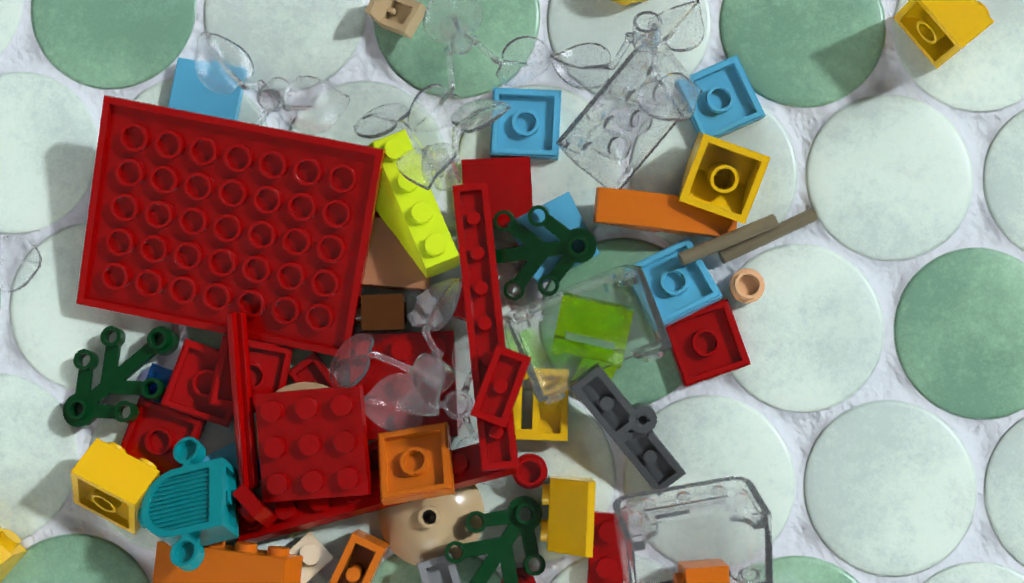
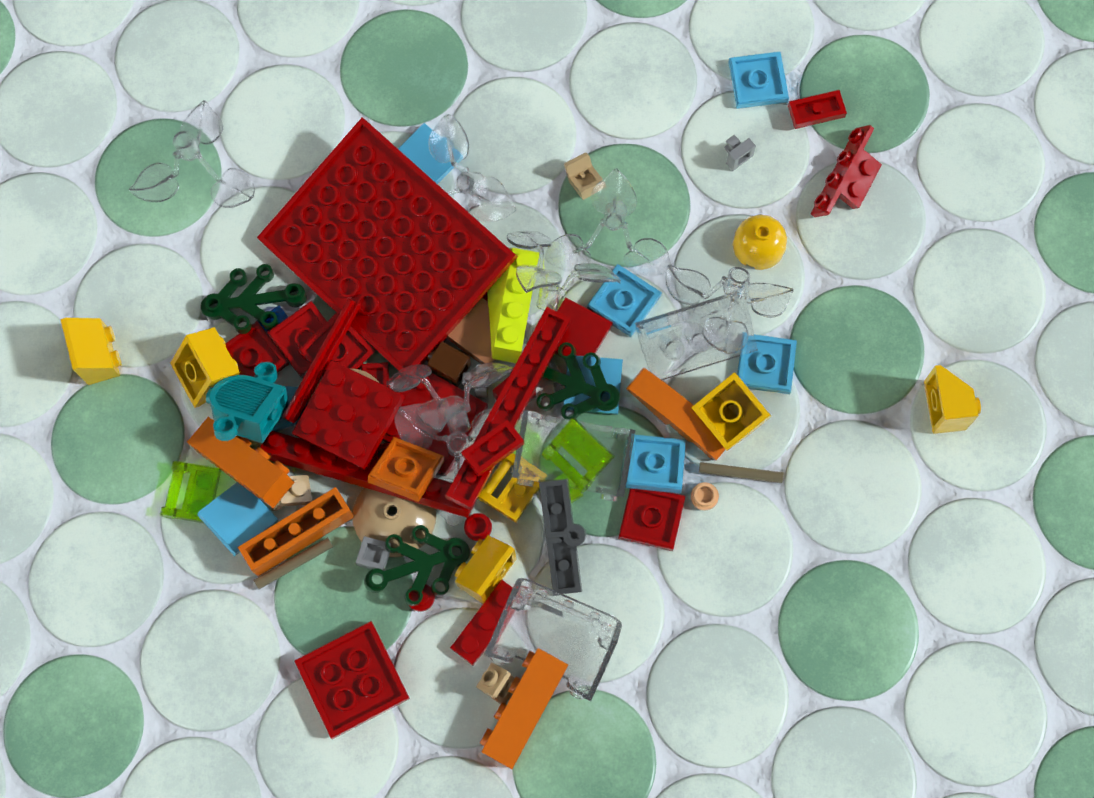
camera: 30 degrees right, 10 degrees down
red plate [232,484,278,528] -> none
dark tan bar [677,214,778,266] -> none

